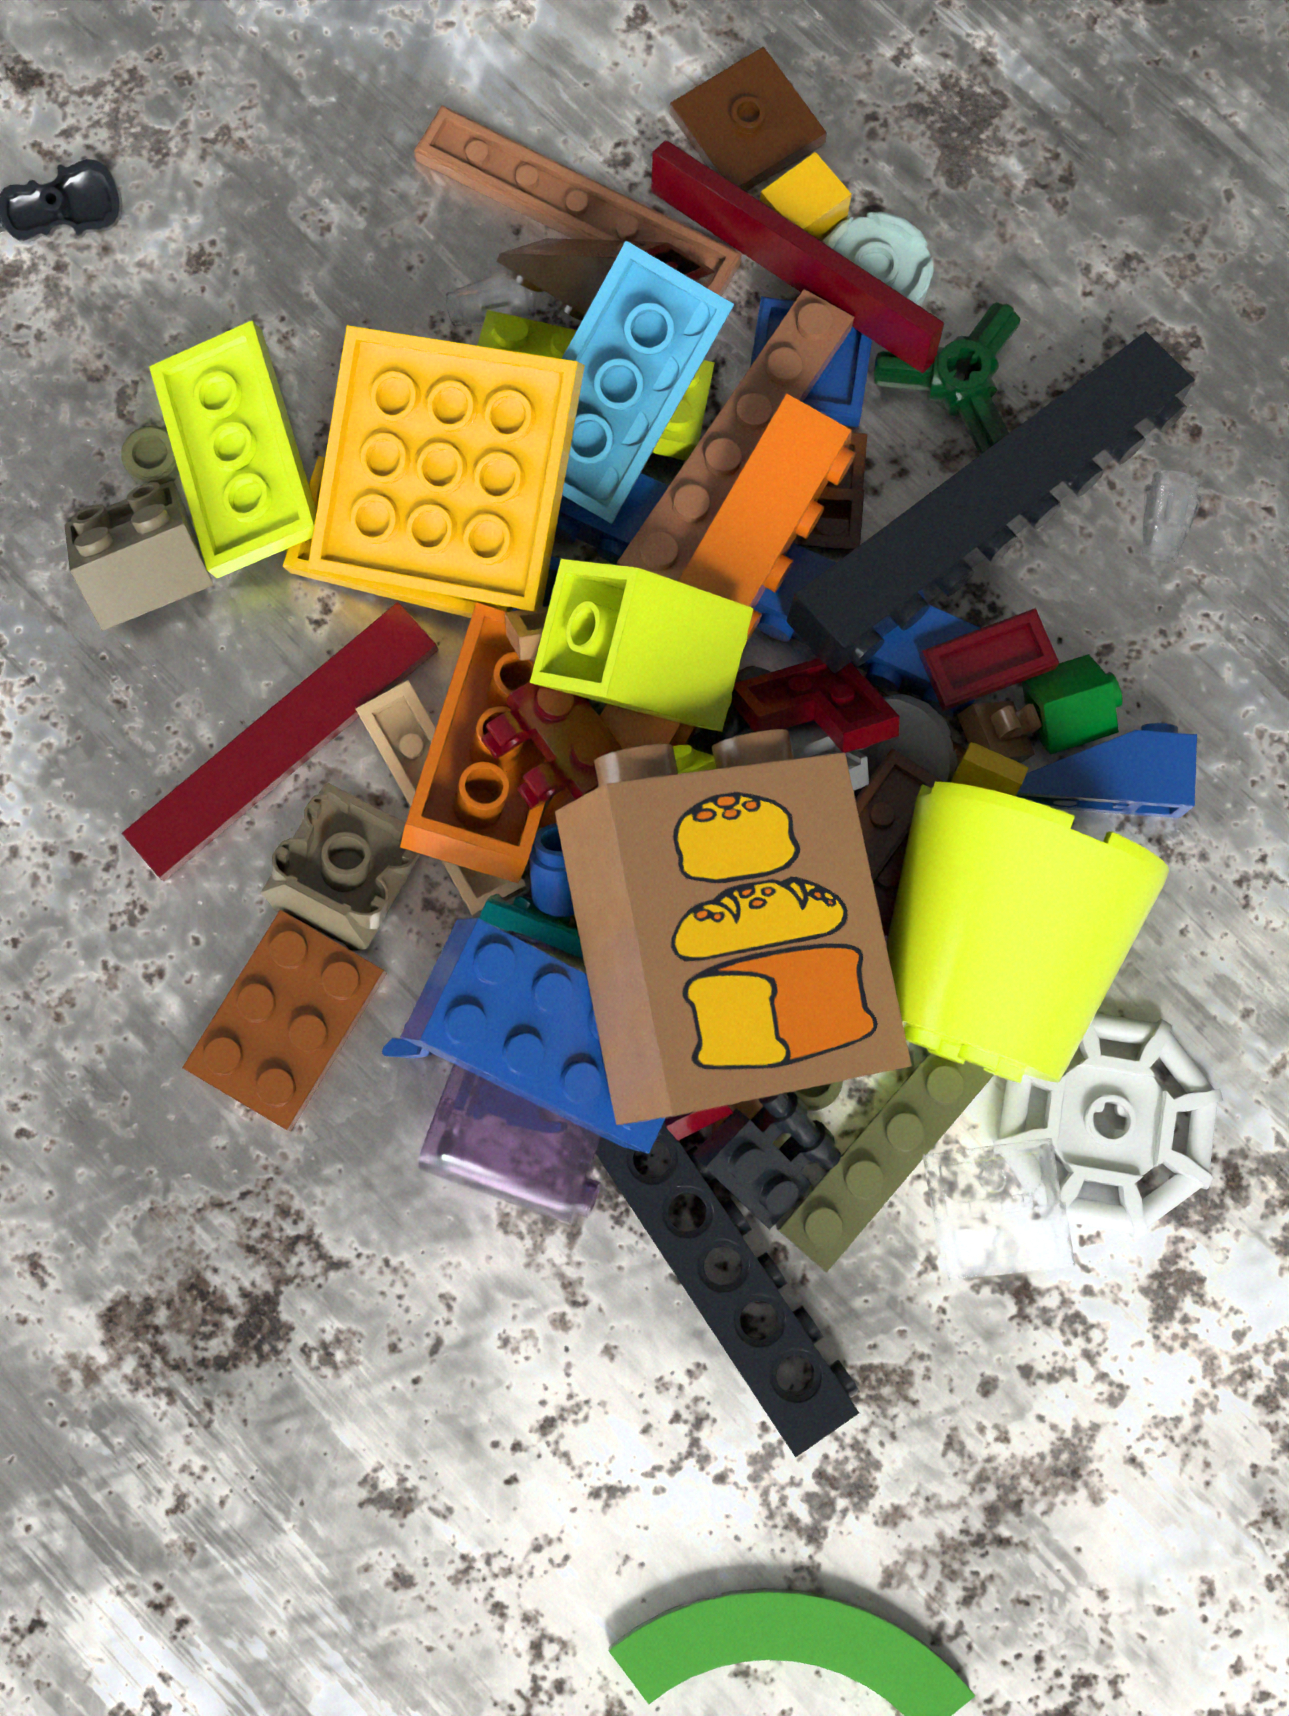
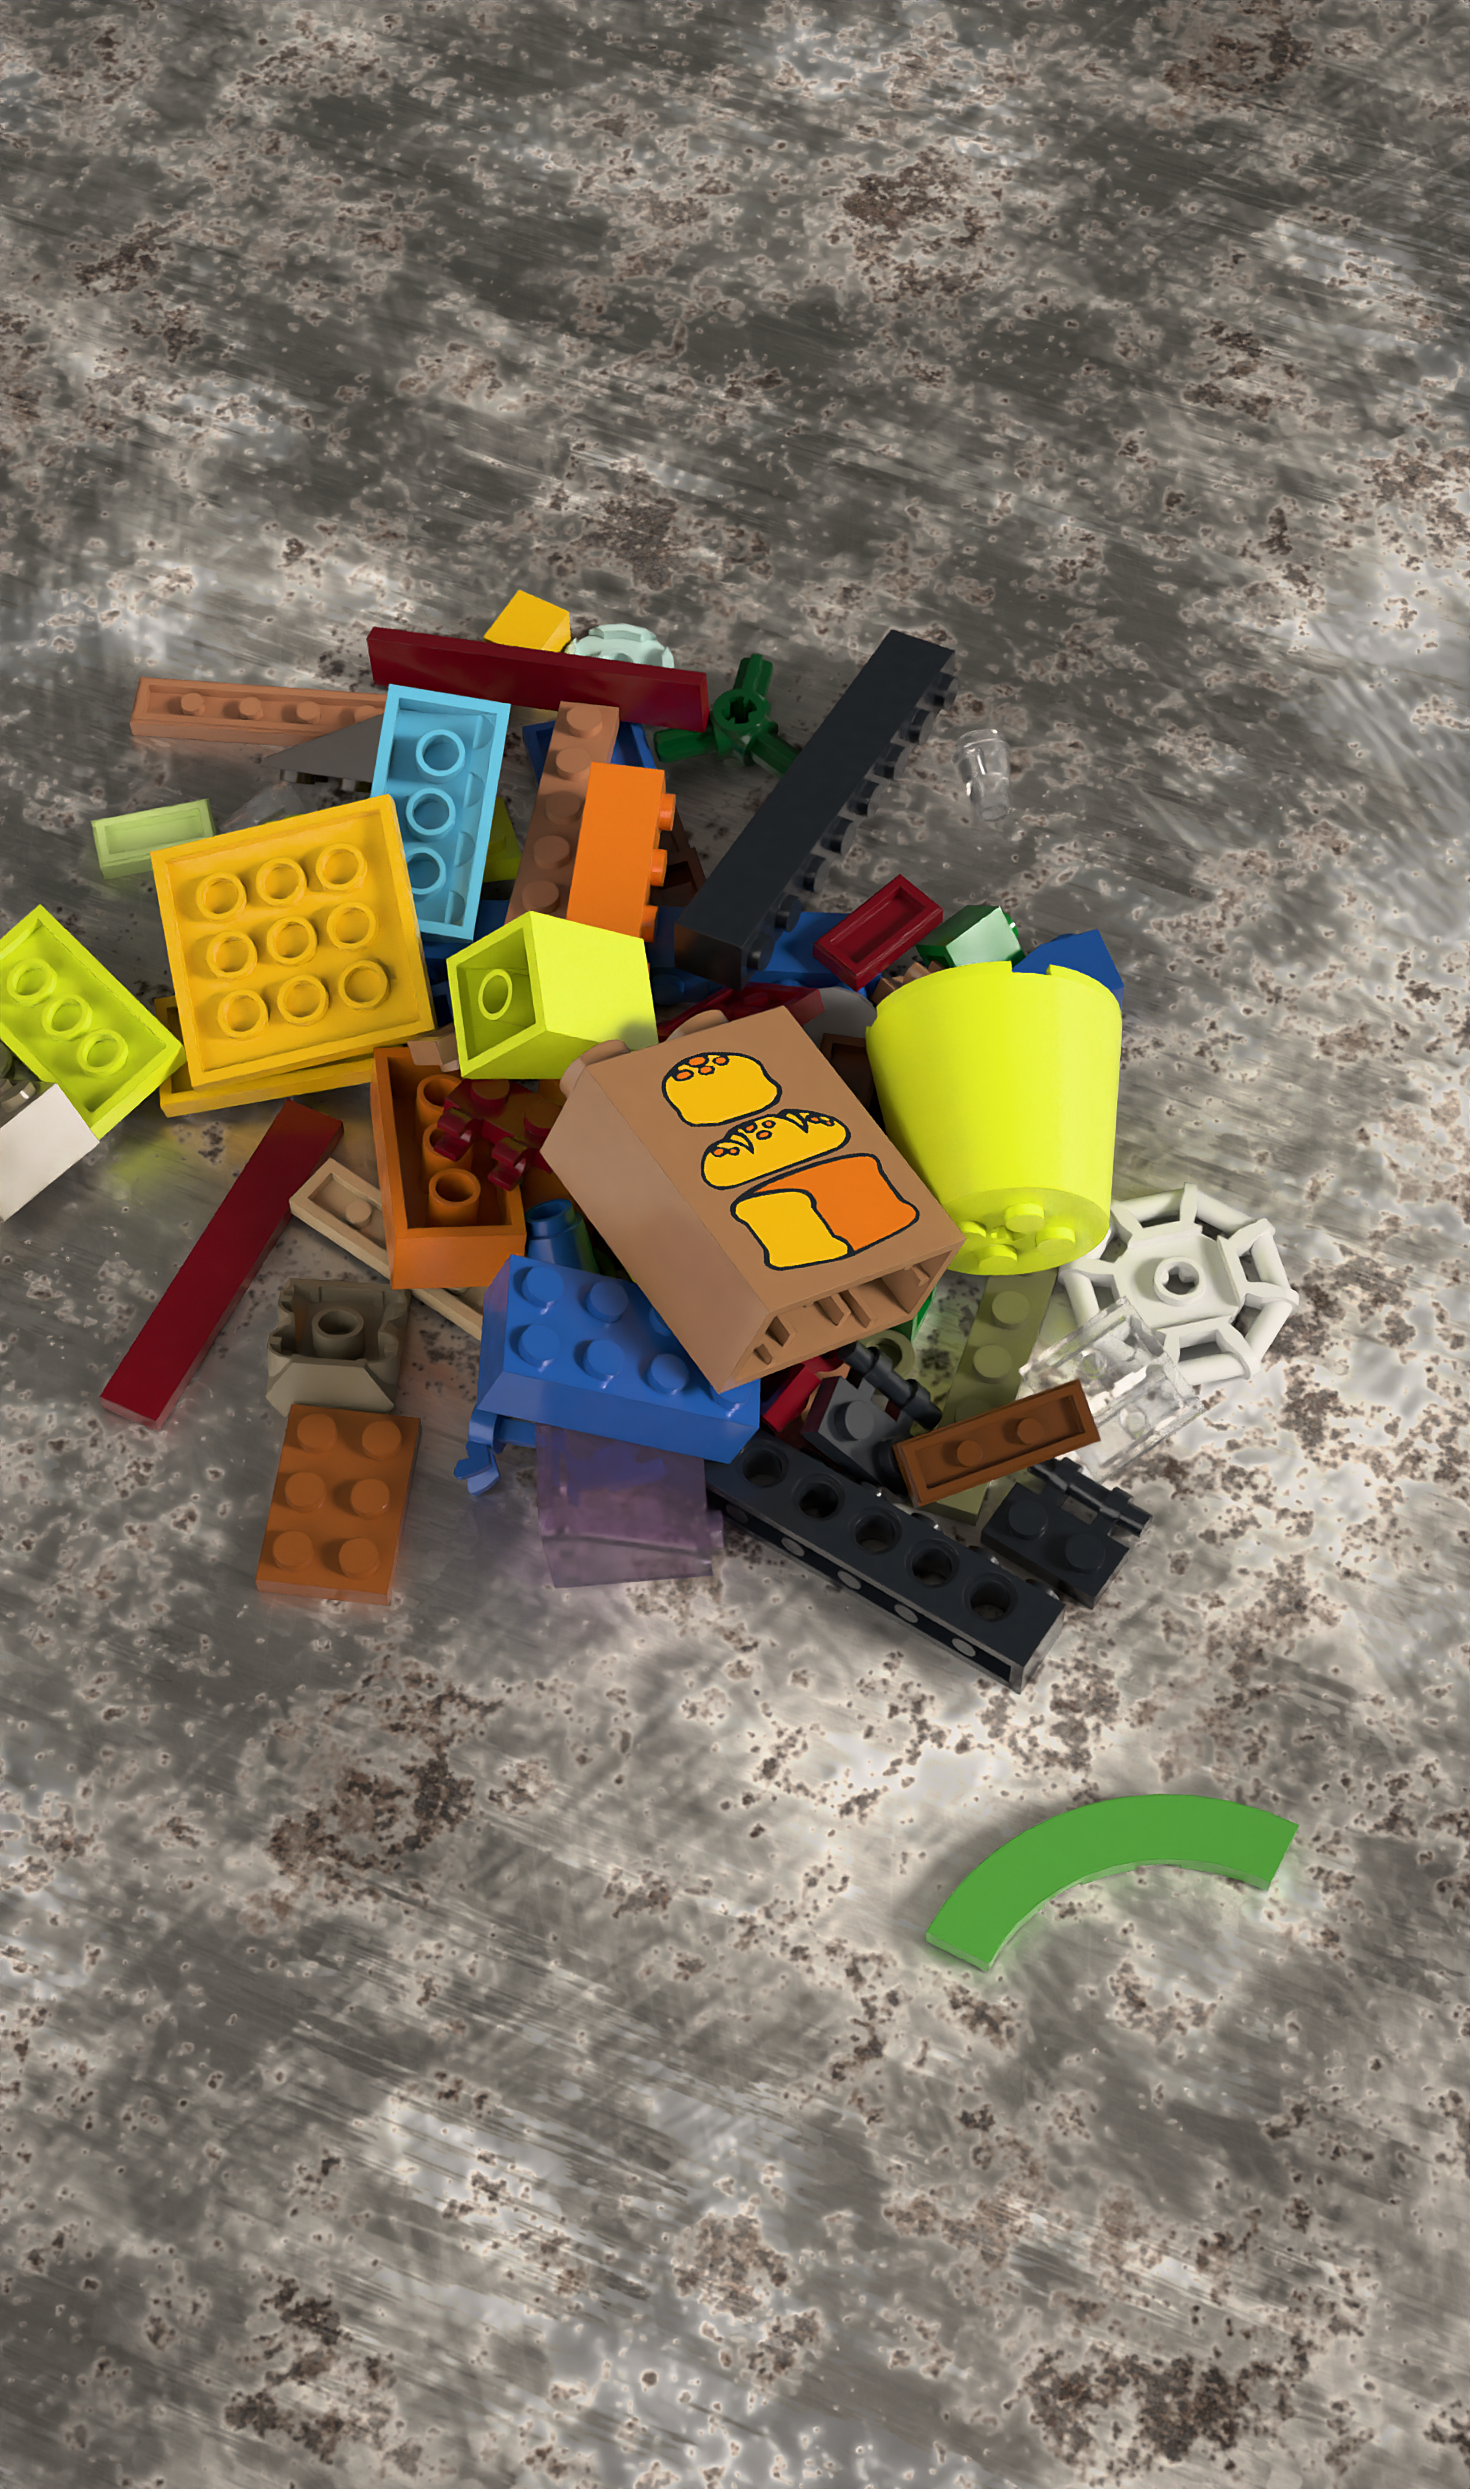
camera: 25 degrees left, 20 degrees down
reddish brown plate [669,46,827,192] -> none
none -> yellowish green tile [91,798,217,880]
none -> reddish brown tile [892,1378,1101,1508]
none -> black plate [980,1457,1153,1610]

